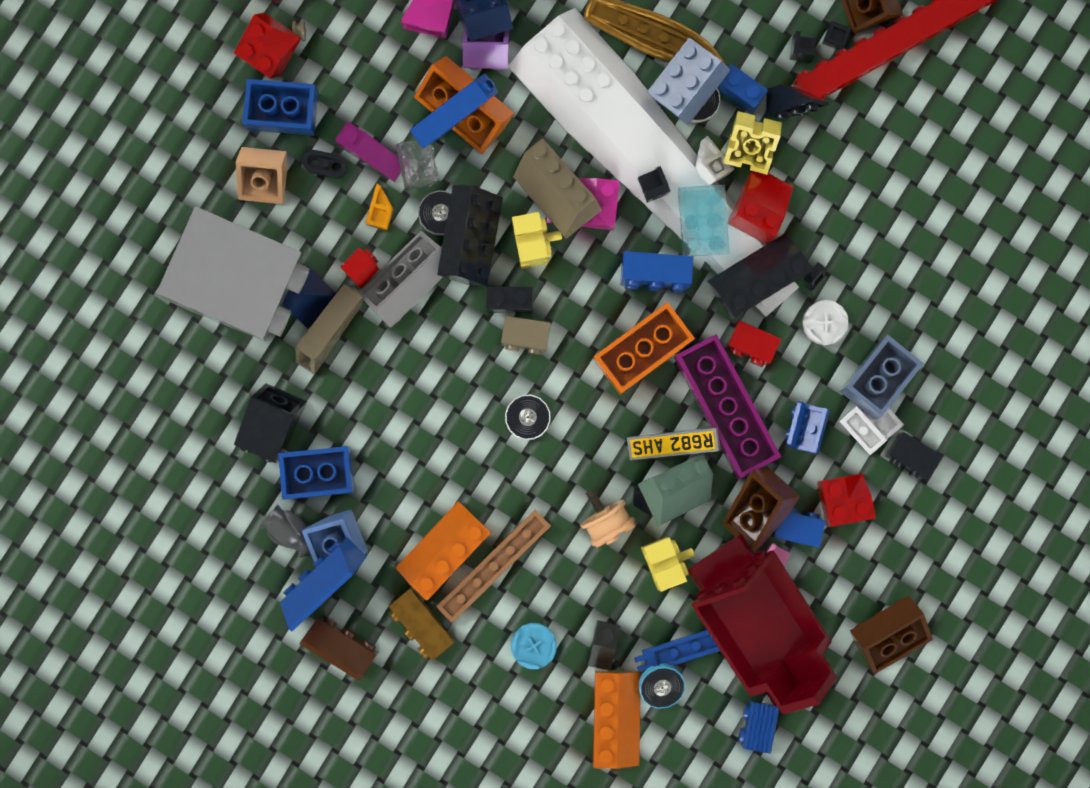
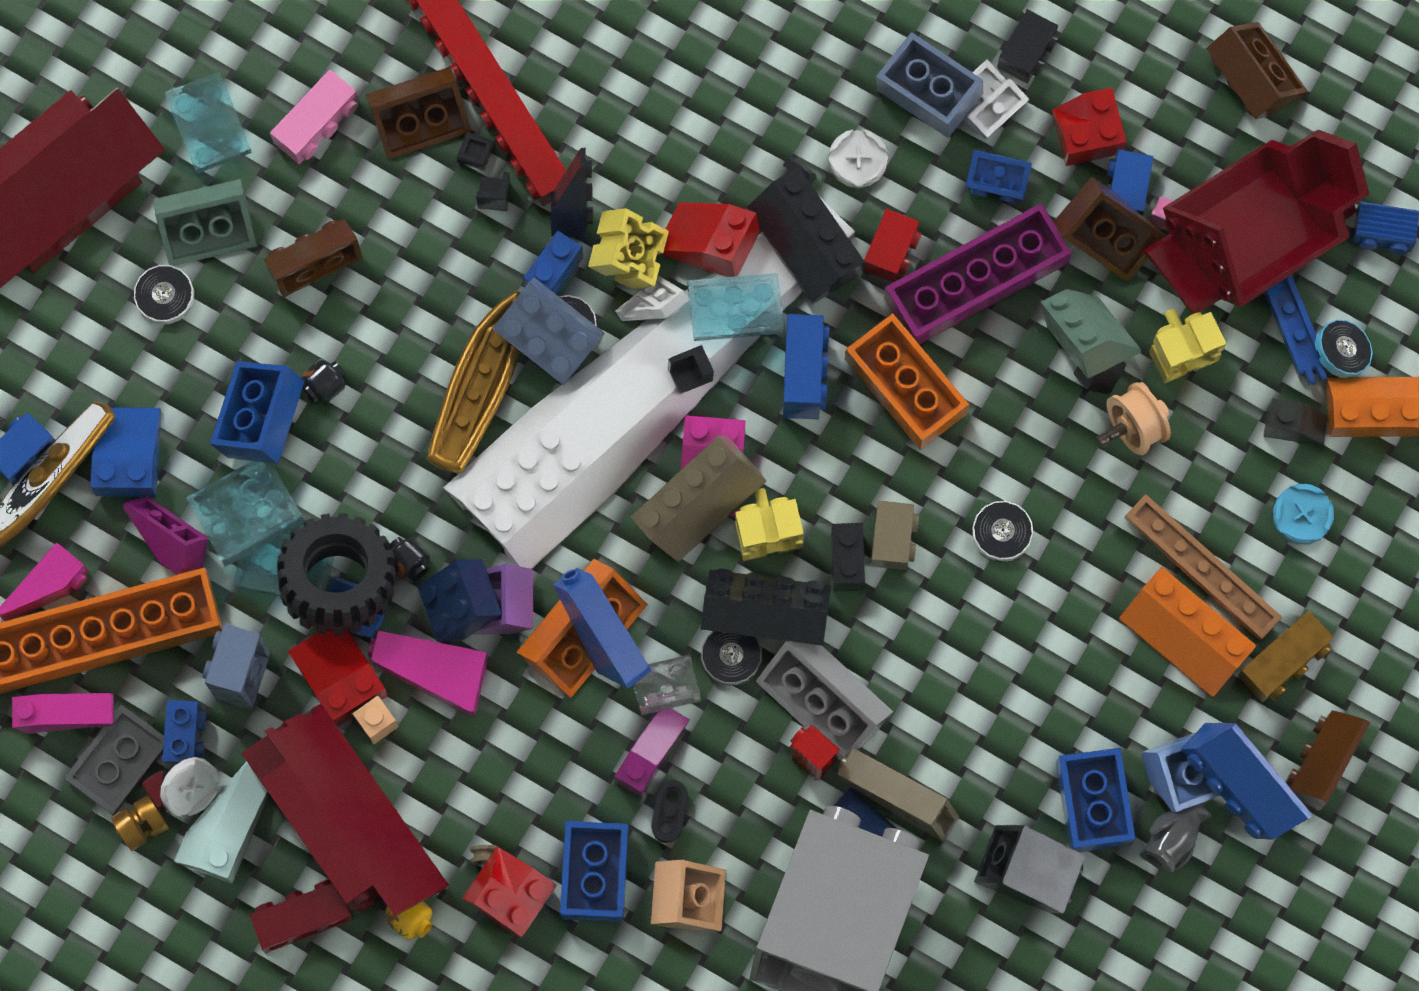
camera: 90 degrees left, 10 degrees down
light orange tile [365,184,394,231] -> none
tile [627,427,721,460] -> none

